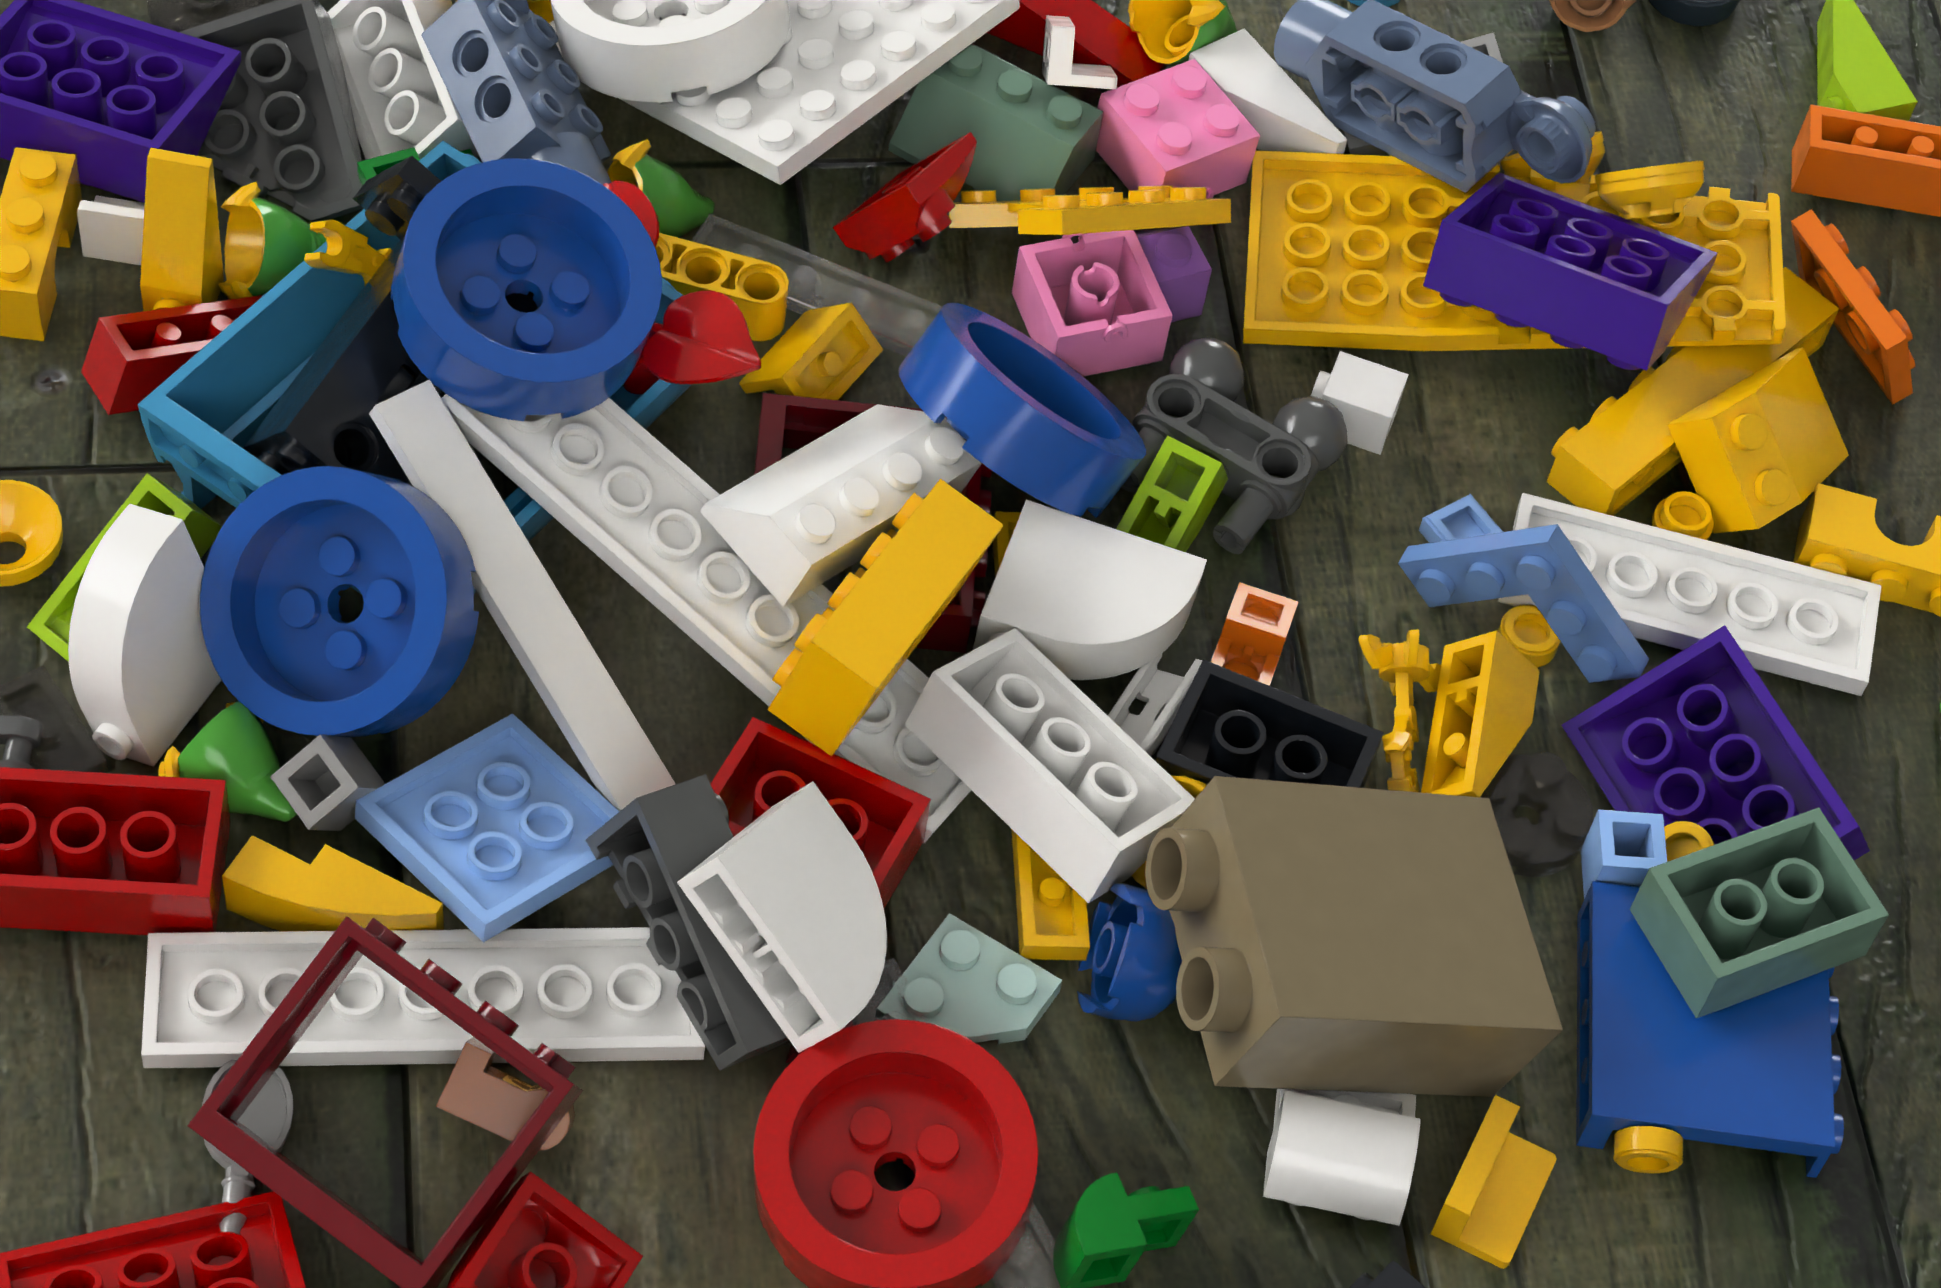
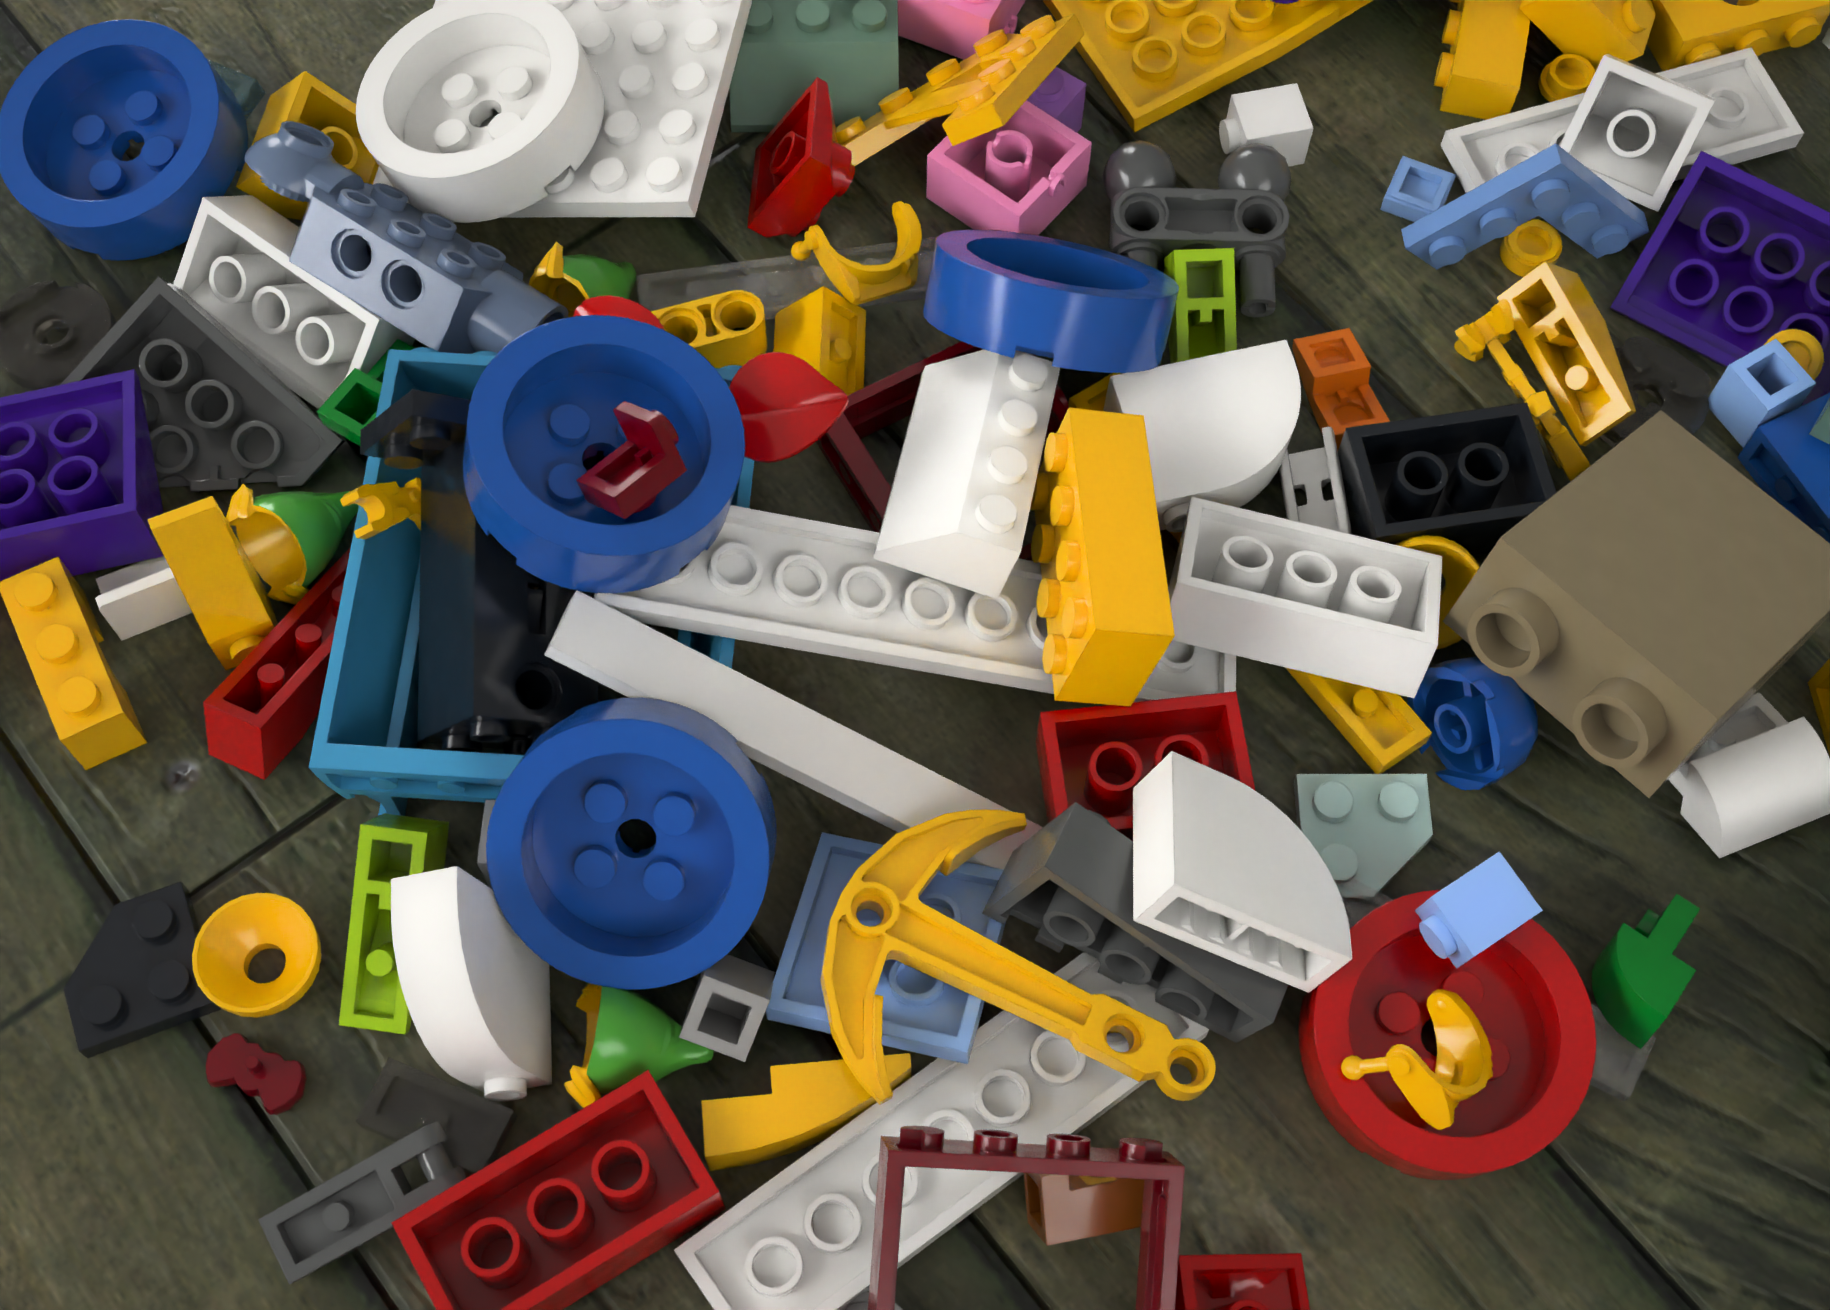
camera: 25 degrees left, 10 degrees up
none -> dark red bracket [576,401,687,519]
none -> yellow helmet [791,201,922,305]
none -> yellow piece [821,810,1216,1105]
none -> yellow helmet [1341,989,1493,1130]
none -> light blue brick [1415,851,1543,969]
none -> white slope [1560,54,1716,212]

